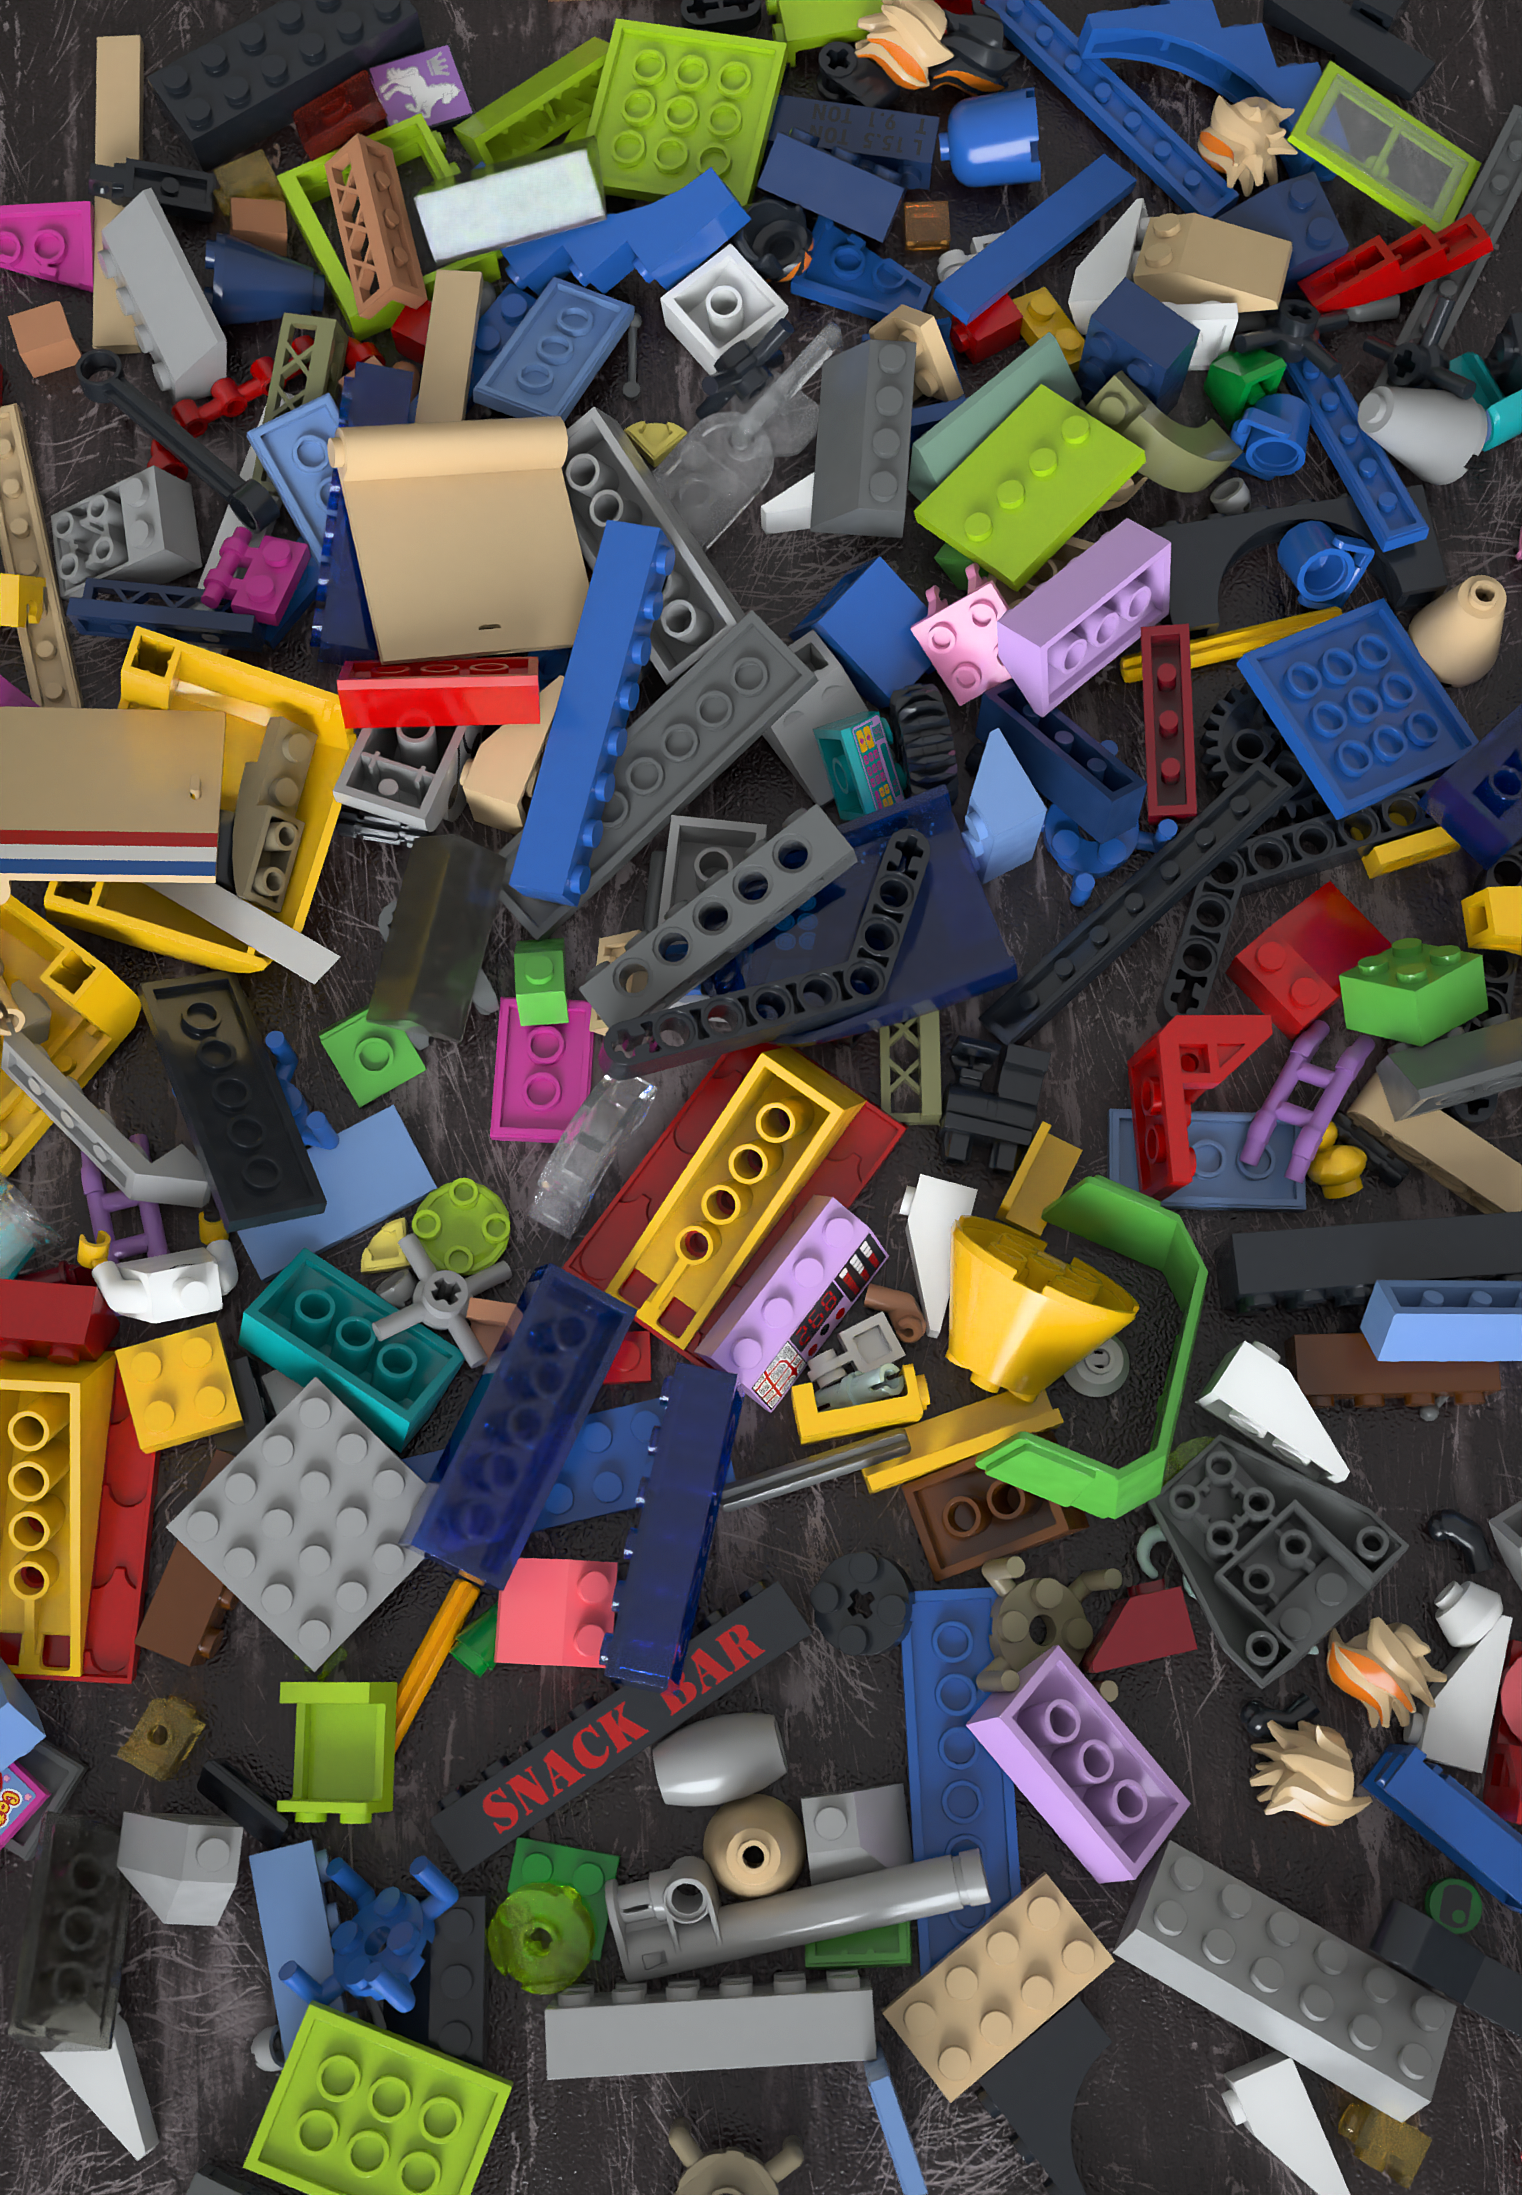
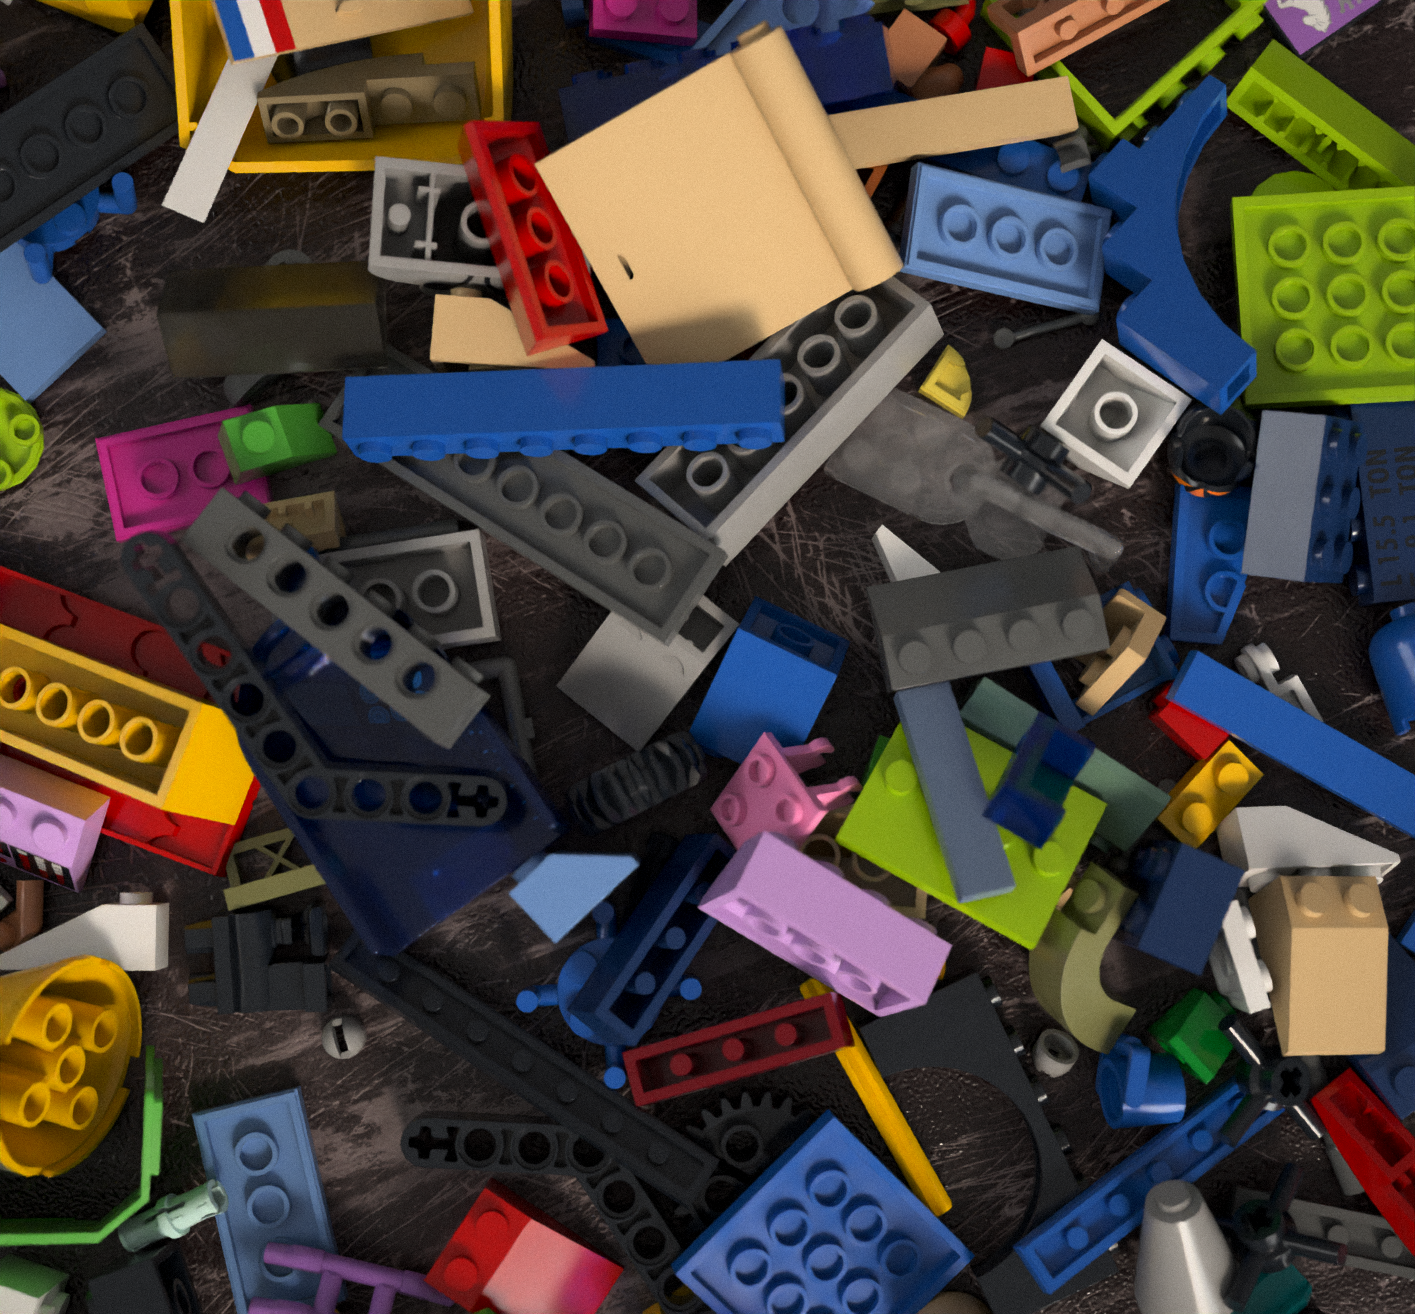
camera: 70 degrees right, 10 degrees up
bright green piece [318,996,427,1108] -> none
clear smoke slope [413,135,607,266] -> none
clear arch [528,1075,659,1239] -> none
teal slope [813,711,907,824] -> none
clear orange tile [903,201,951,251] -> none
yellow panel [995,1121,1083,1238] -> none
red bracket [1127,1015,1273,1202] -> none
blue piece [1277,521,1375,610] -> none
none -> light aqua pin [118,1179,229,1253]
none -> light grey hinge [321,1015,367,1059]
none -> sand blue tile [893,681,1016,904]
none -> clear blue panel [982,711,1096,850]
none -> dark grey hand [1053,133,1103,173]

